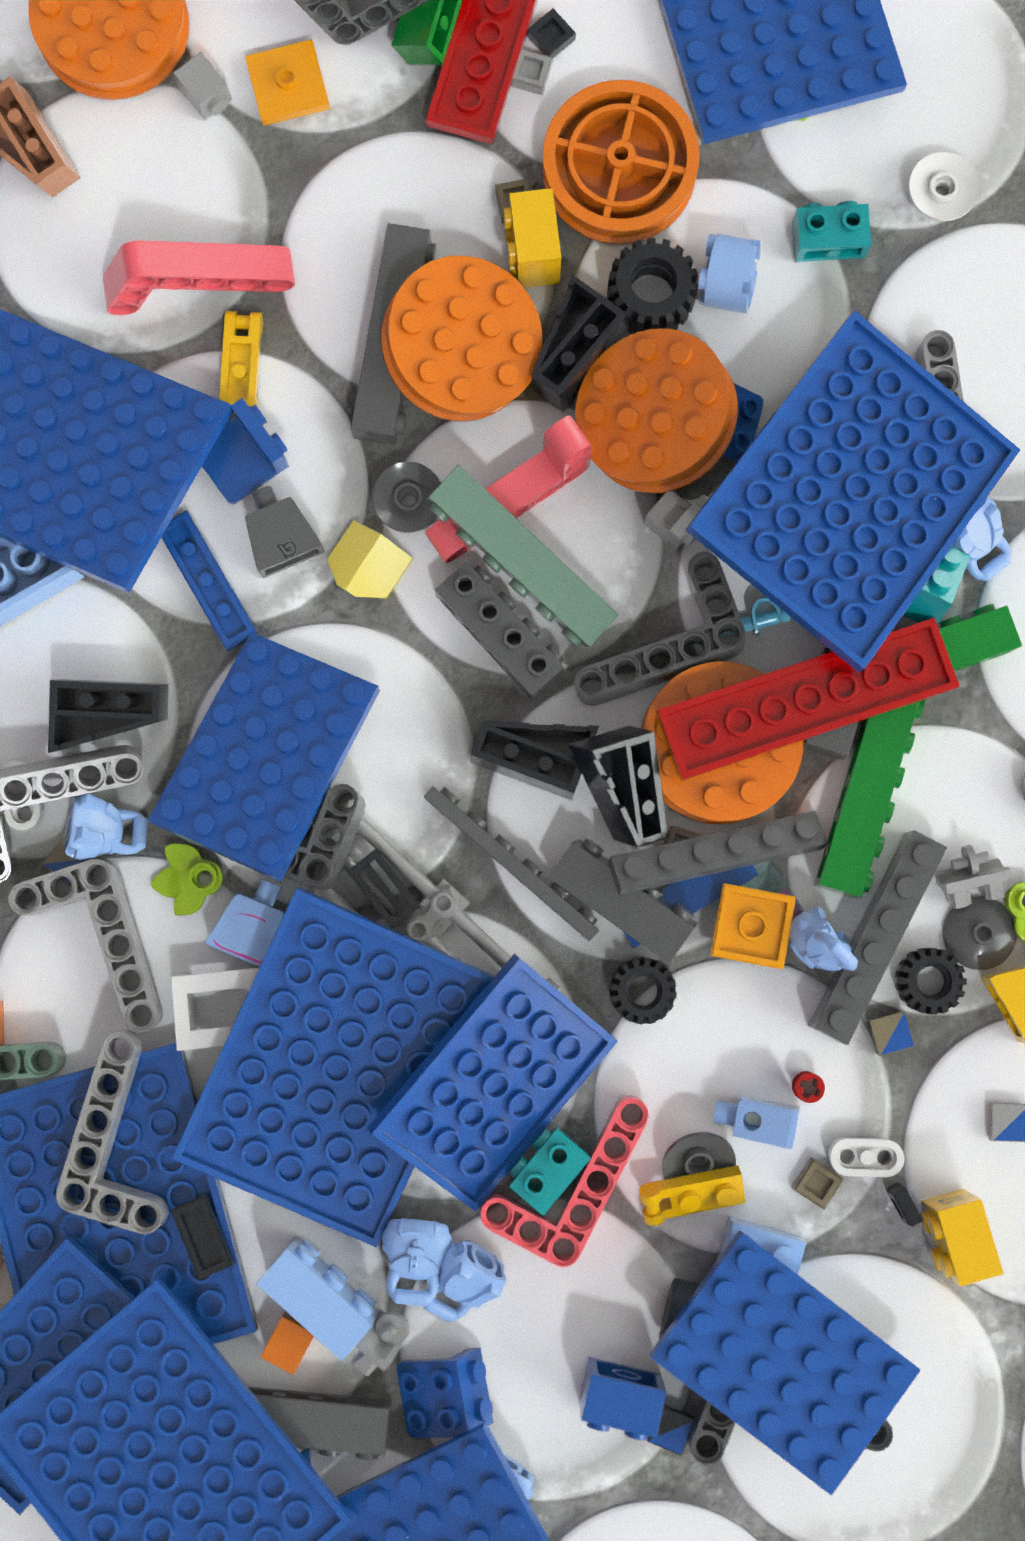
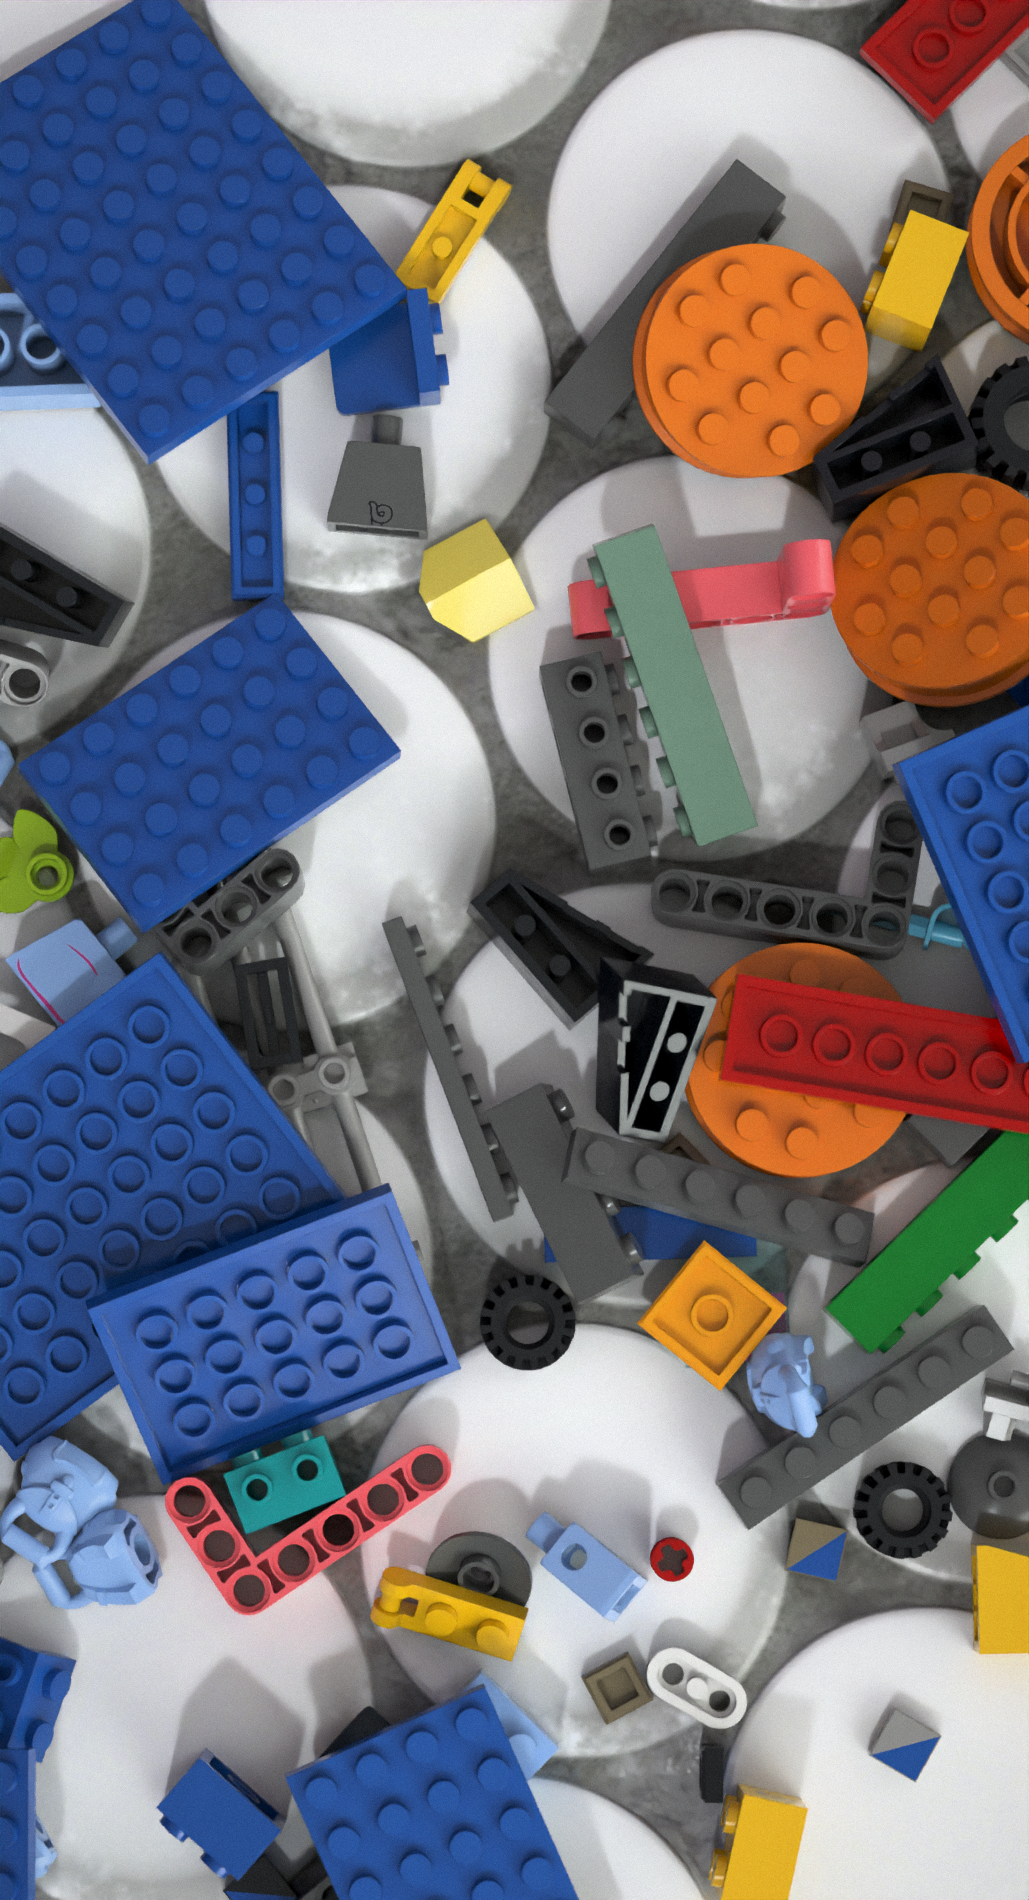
camera: 20 degrees right, 0 degrees up
coral beam [103,241,295,315] -> none
dark grey dish [372,462,441,533] -> none

